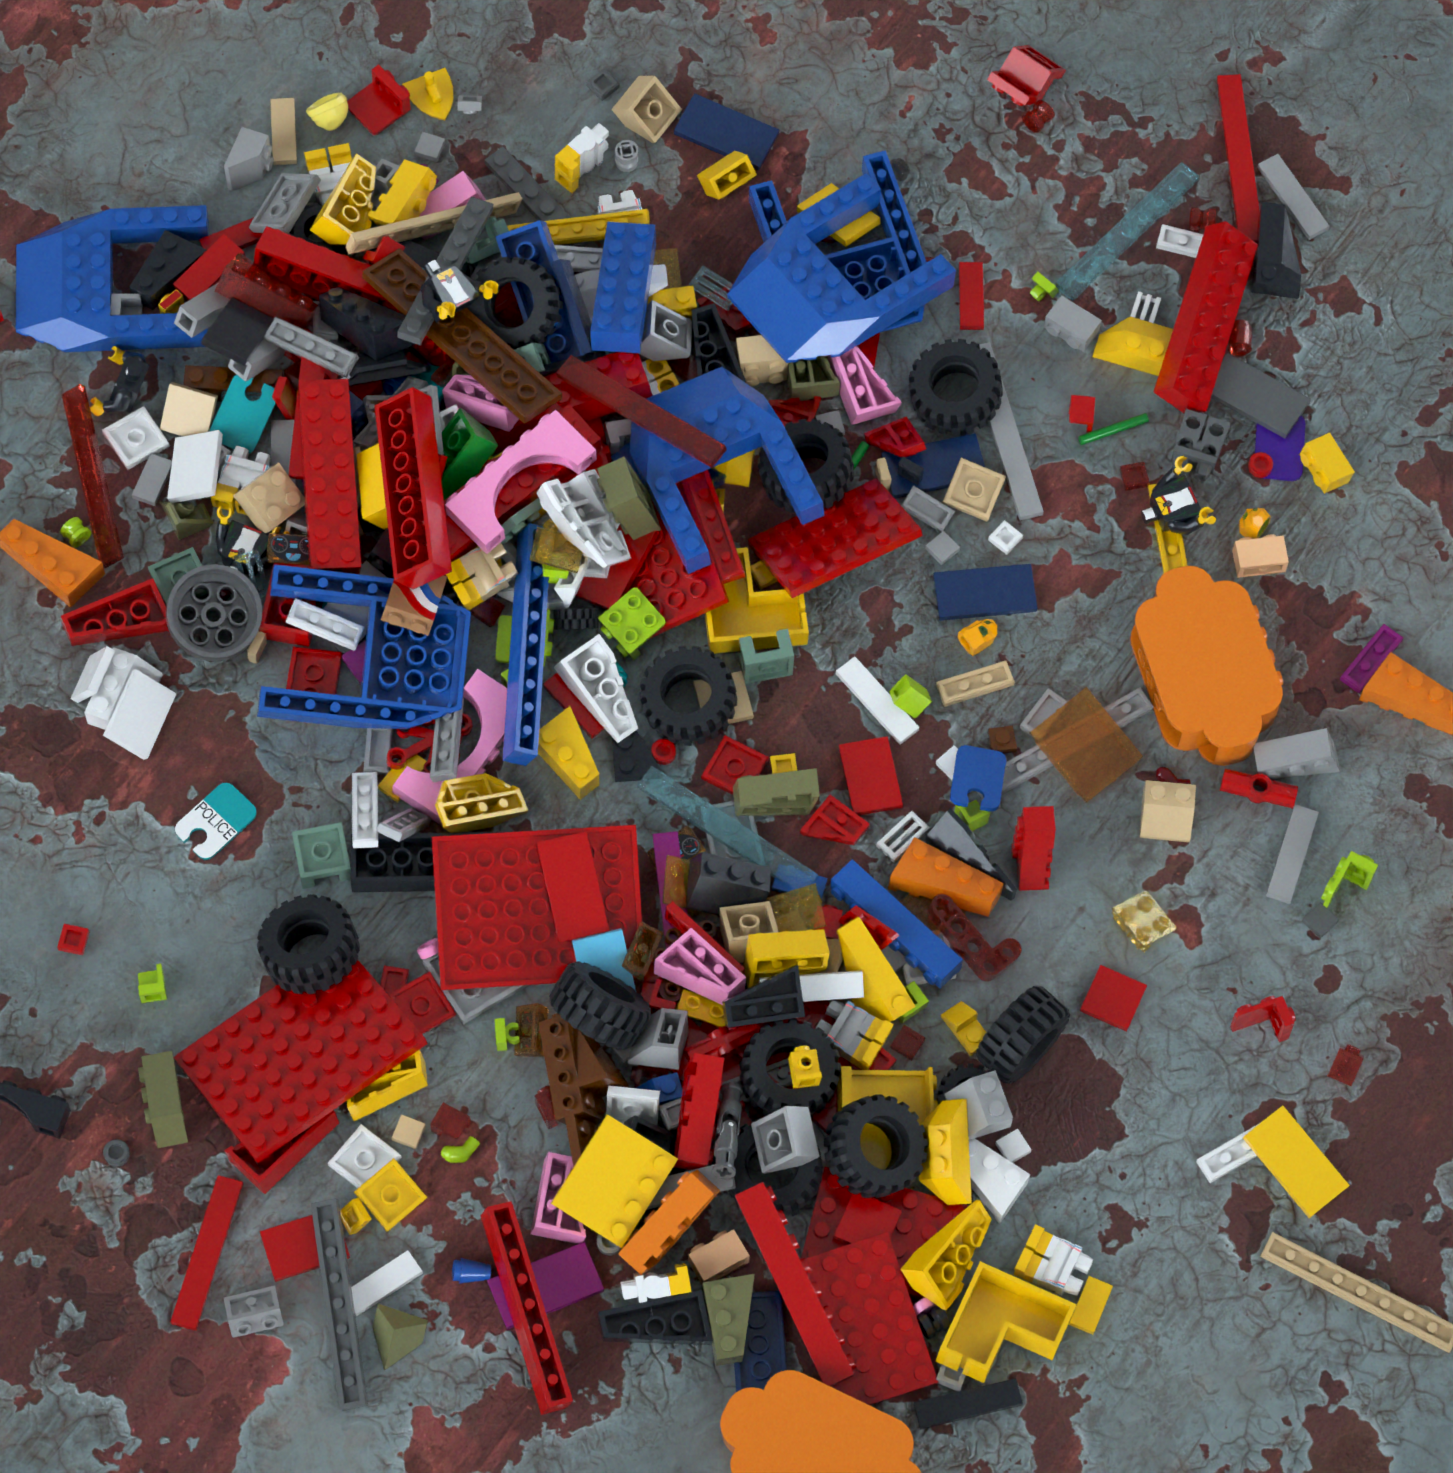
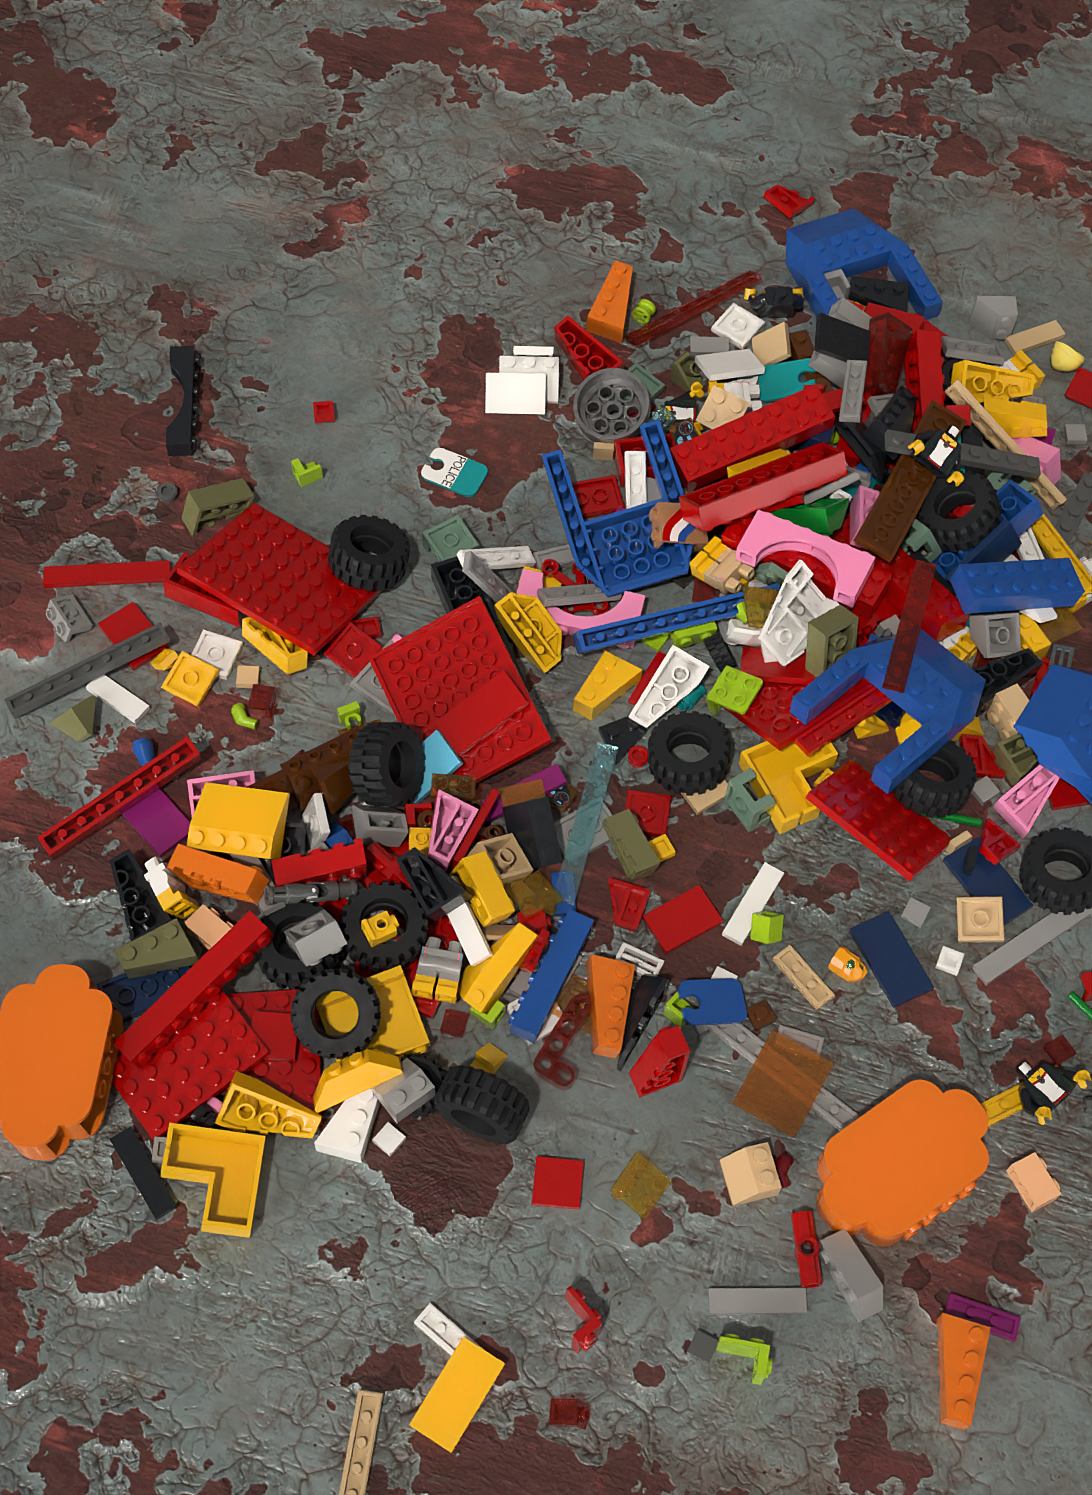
camera: 70 degrees right, 5 degrees down
light grey tile [901,486,955,533] -> none
white hips [1014,1224,1093,1296] -> none
yellow tile [1069,1276,1113,1335] -> none
light orange rock [1239,508,1271,539] -> none

